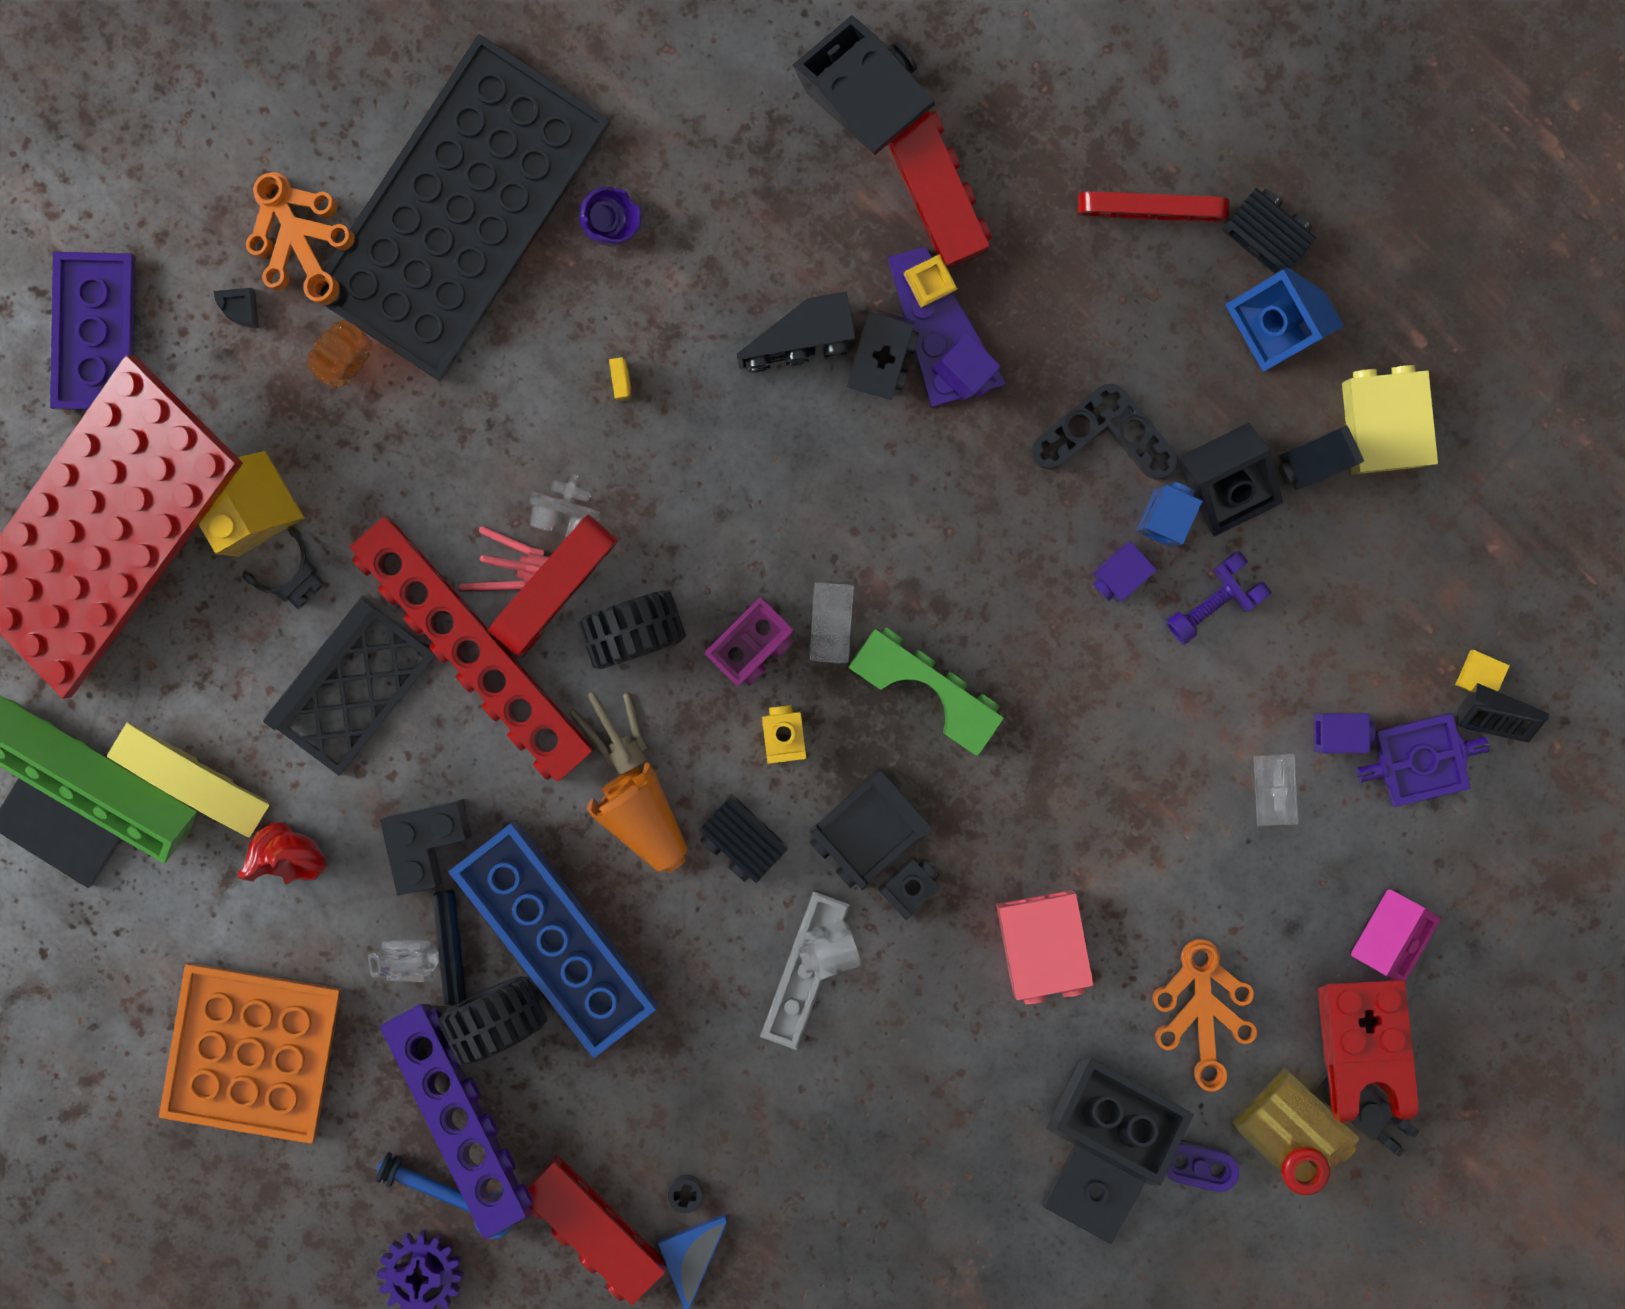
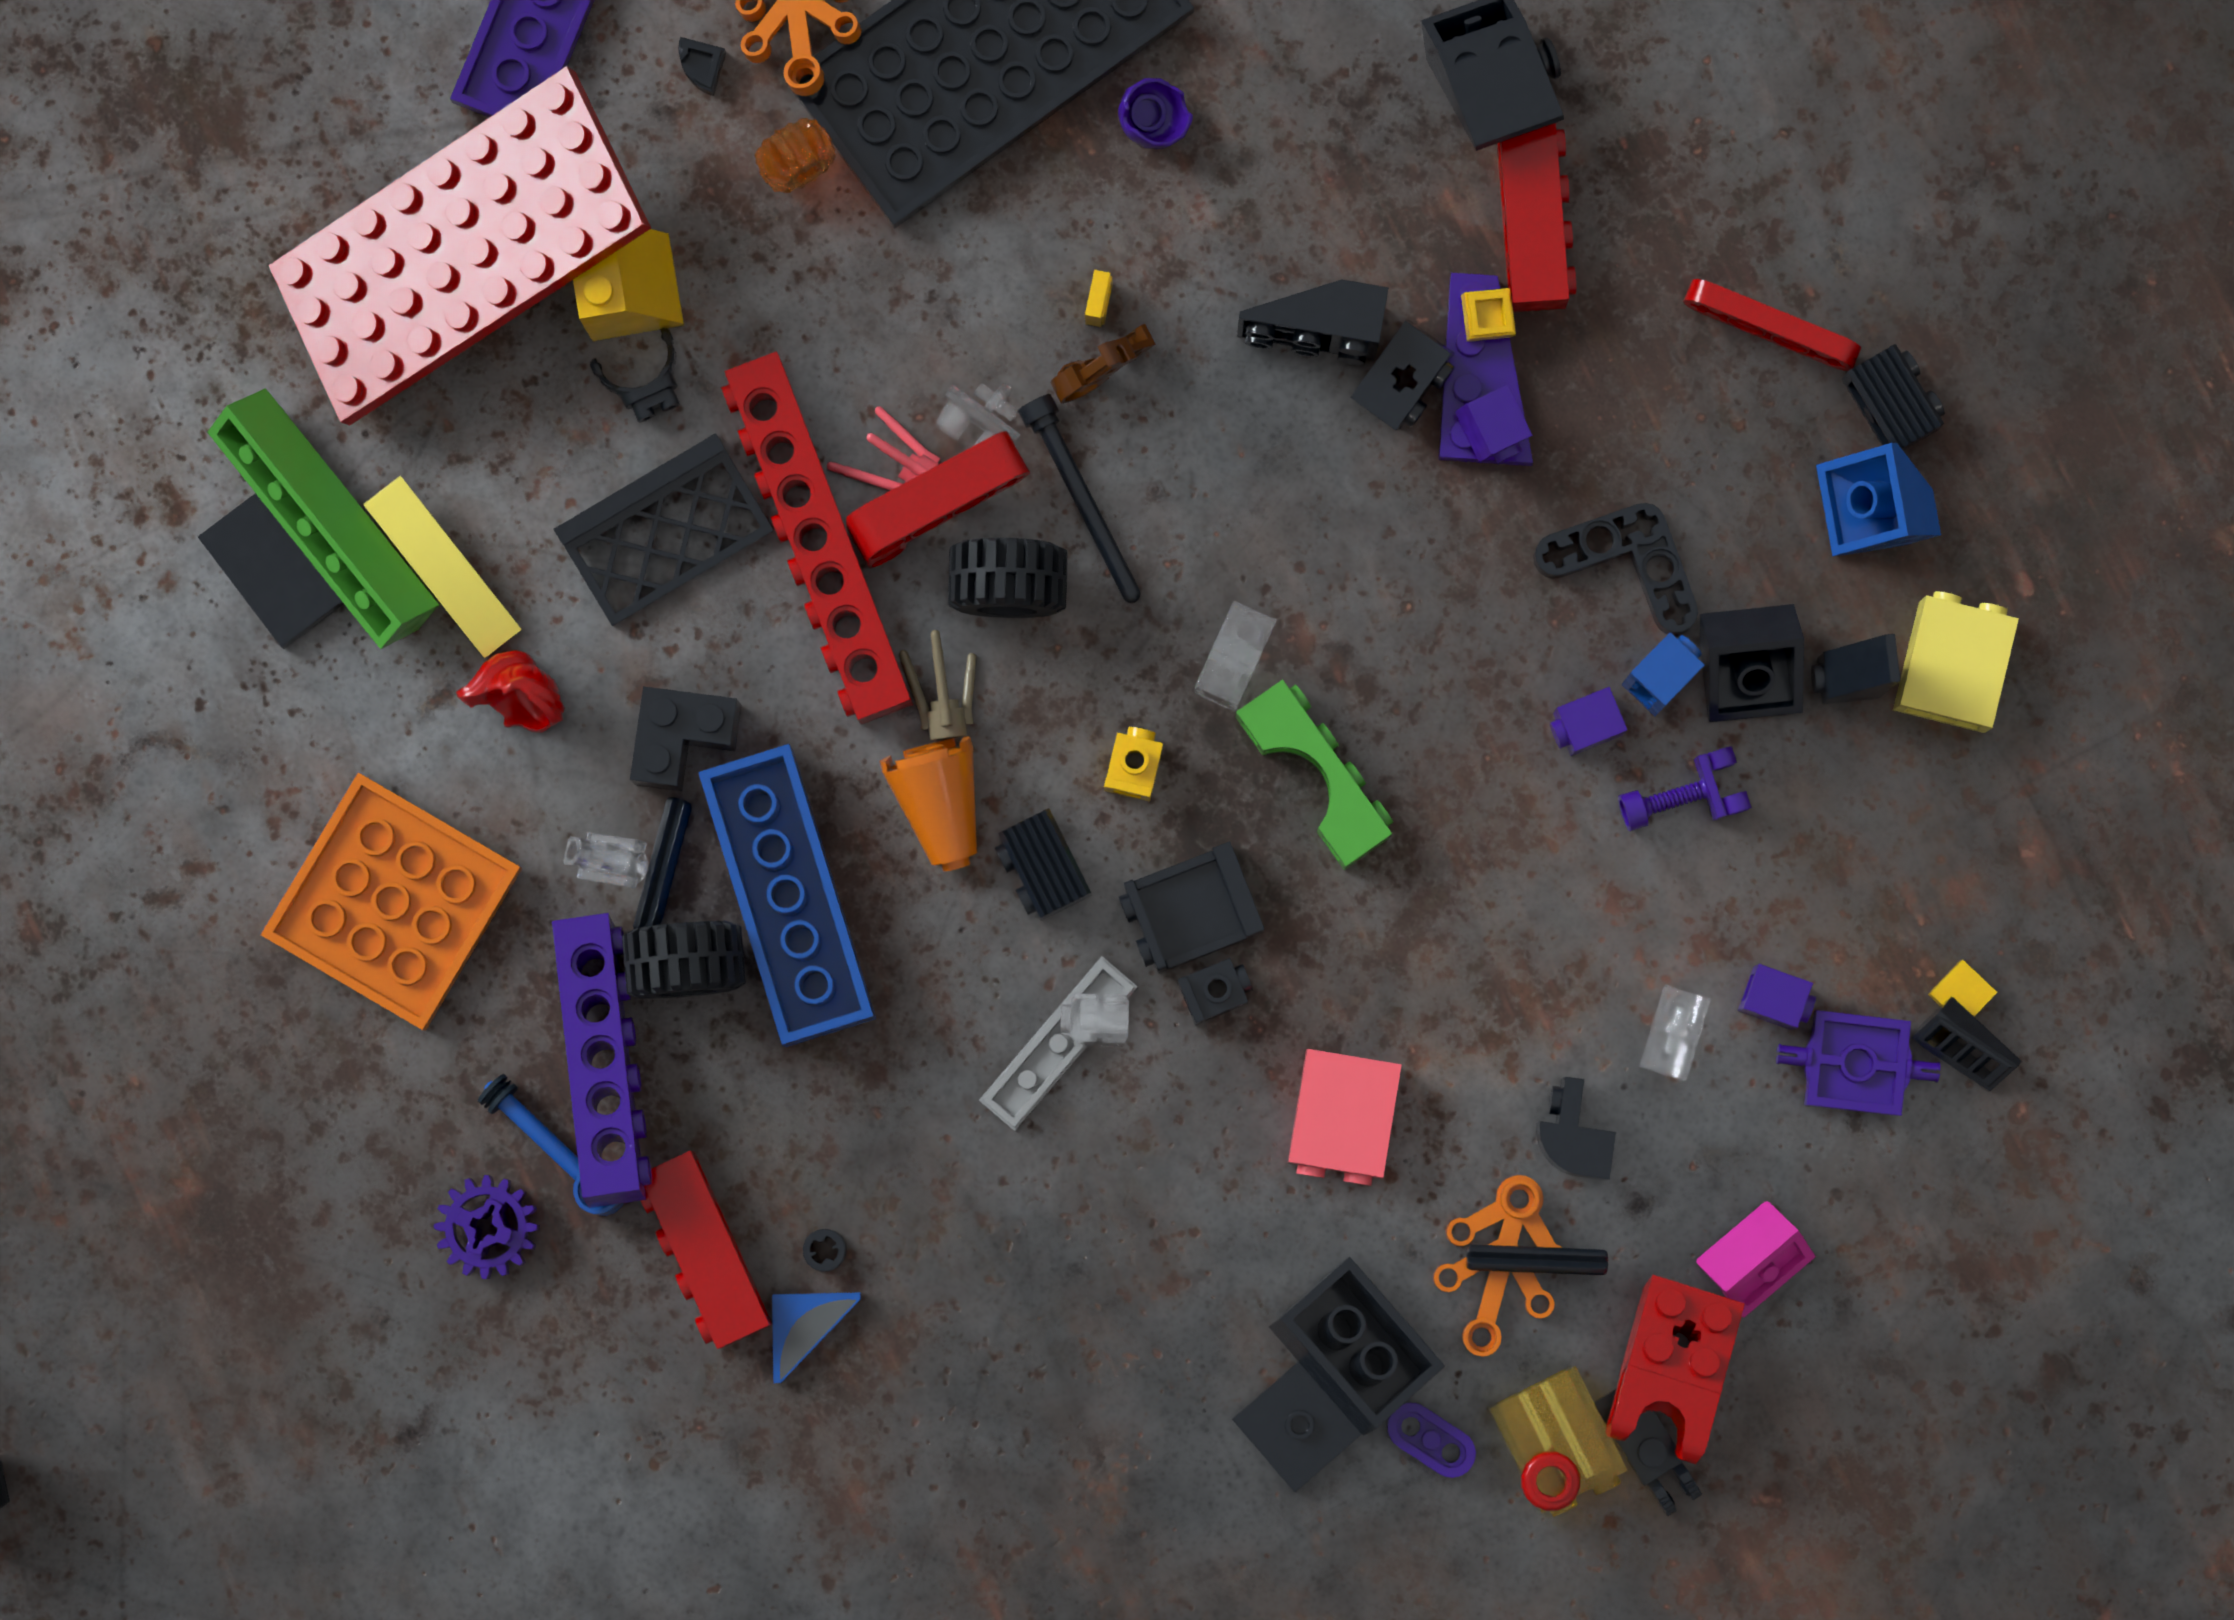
camera: 25 degrees right, 5 degrees down
magenta piece [704,597,794,687] -> none
none -> black piece [1018,394,1141,603]
none -> reddish brown piece [1050,324,1156,404]
none -> black axle [1466,1244,1608,1275]
none -> black brick [1536,1077,1616,1180]

